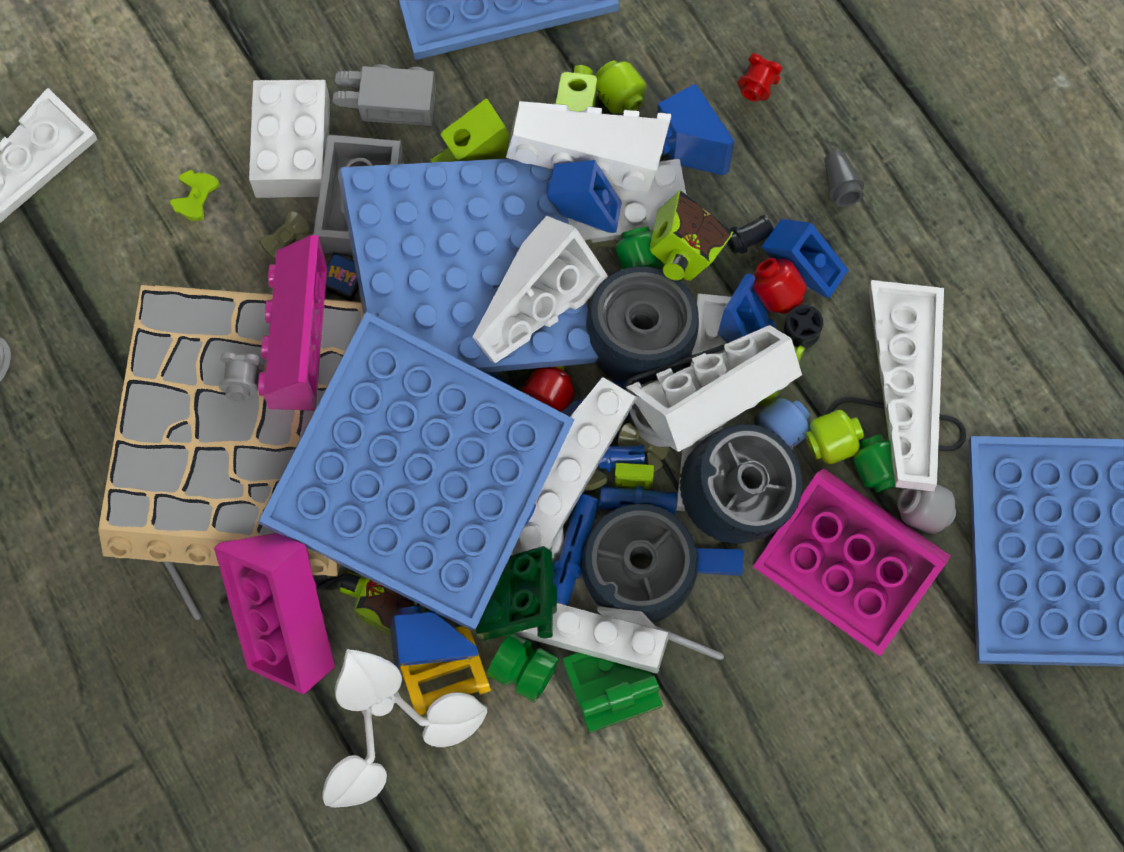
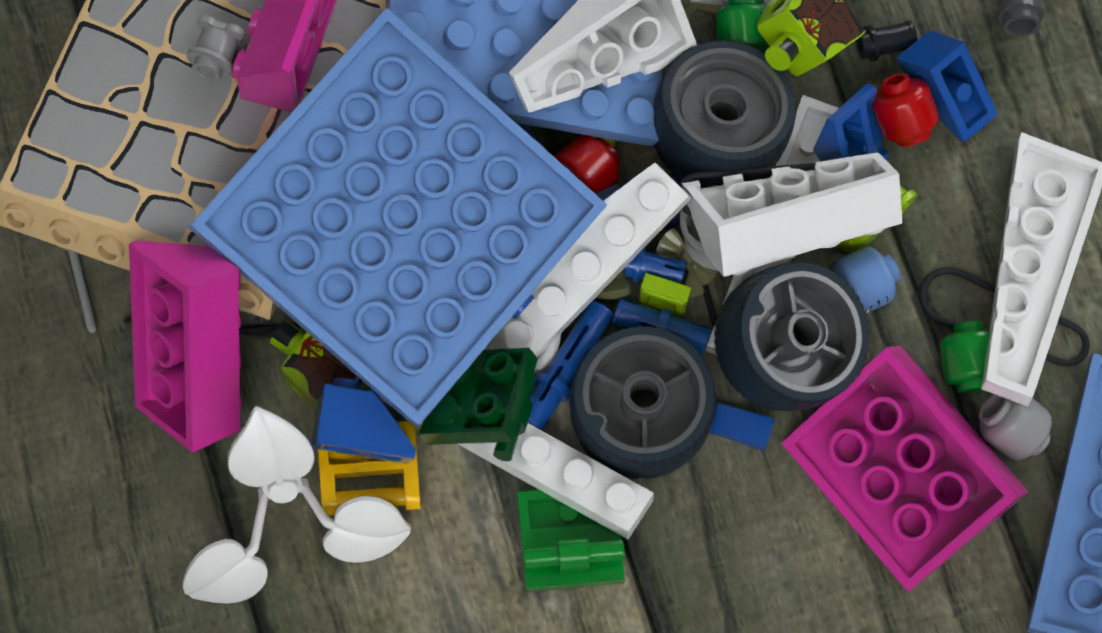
camera: 10 degrees right, 0 degrees up
green wheel [487,633,559,703] -> none
light grey piece [597,606,724,660] -> none
black wheel [784,305,824,349] -> none
lime head [805,410,864,465] -> none

